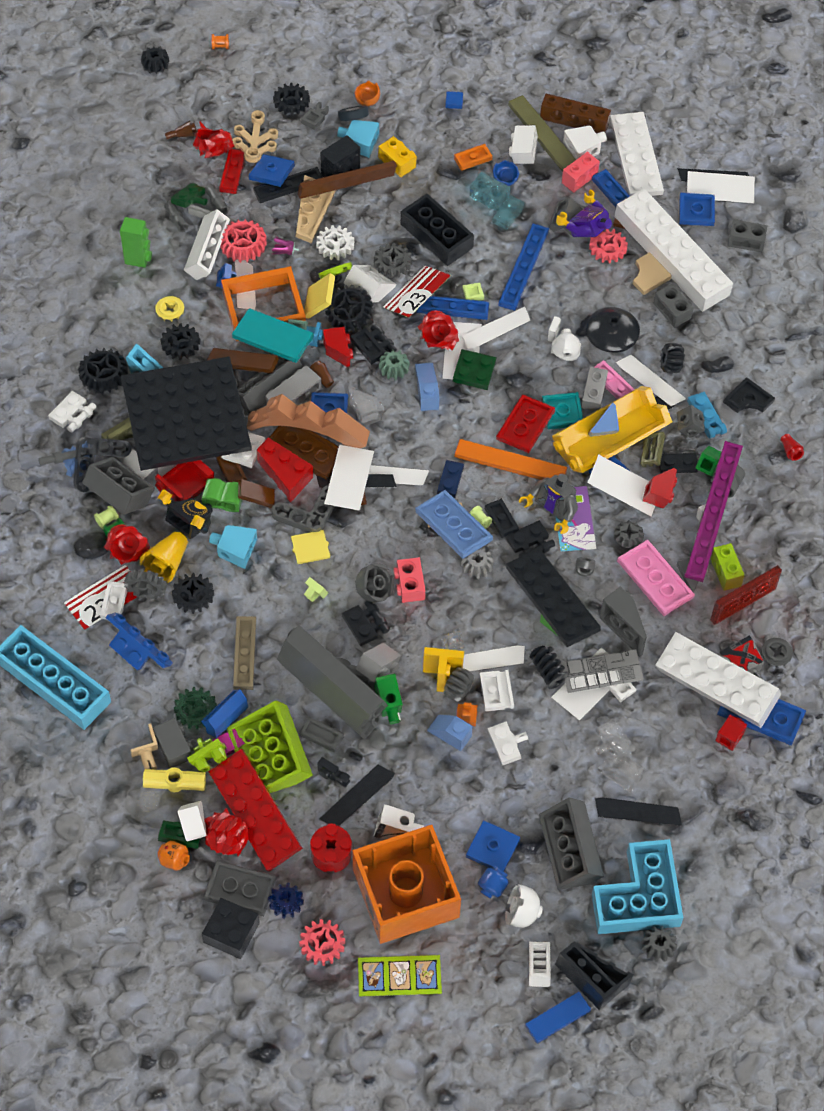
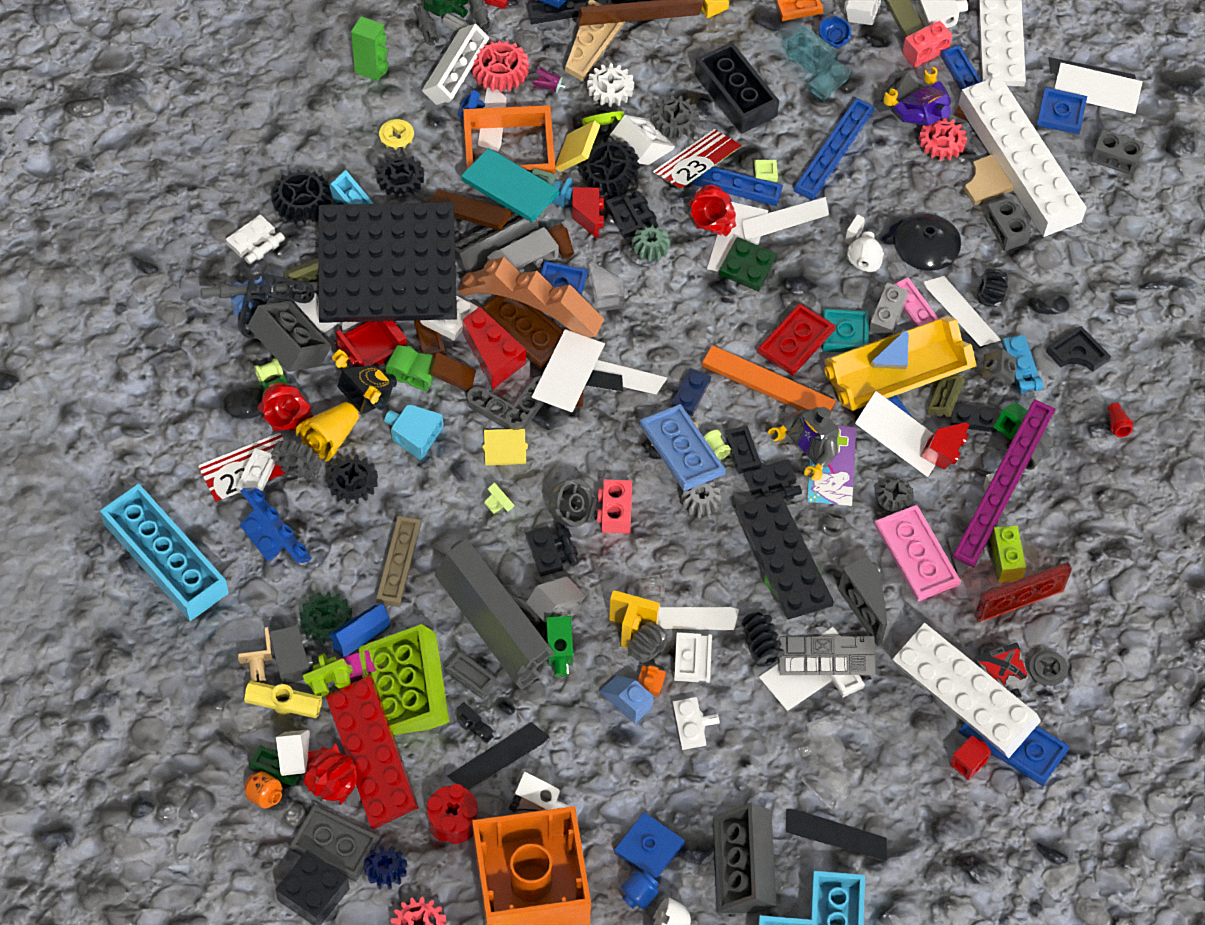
camera: 10 degrees right, 0 degrees up
medium blue slope [415,363,440,411] -> none

